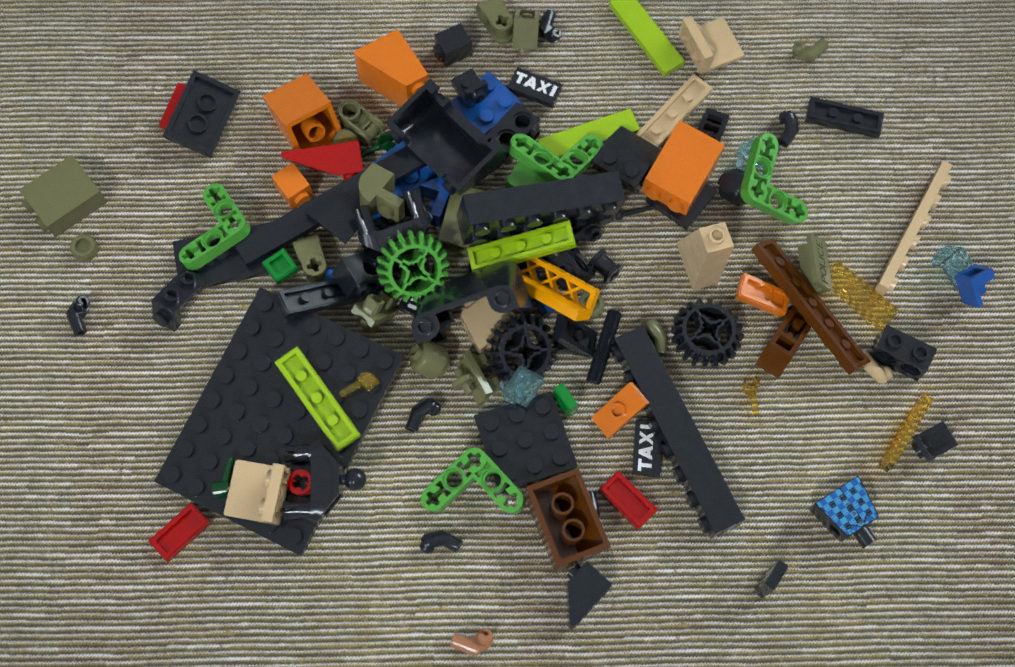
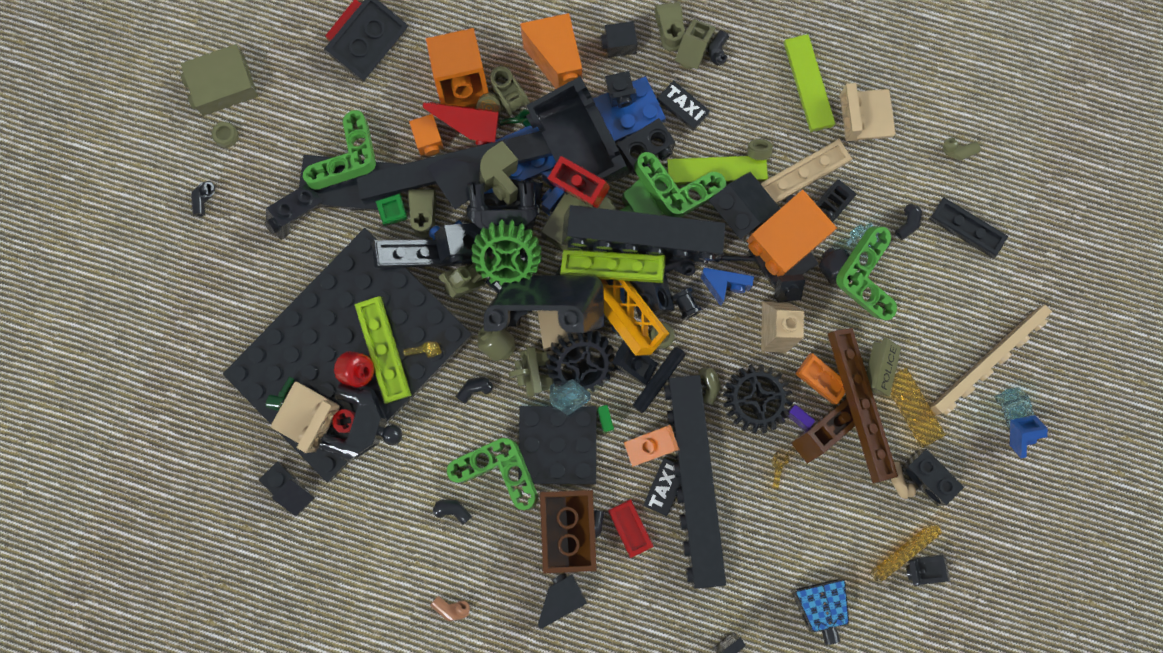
camera: 20 degrees right, 10 degrees up
red tile [148,502,212,563] -> none
none -> black slope [259,461,315,517]
none -> red head [334,352,374,387]
none -> red brick [547,156,610,208]
none -> blue slope [700,268,754,306]
none -> olive tile [747,139,773,160]
none -> black plate [774,274,806,302]
none -> dark purple tile [787,405,815,431]

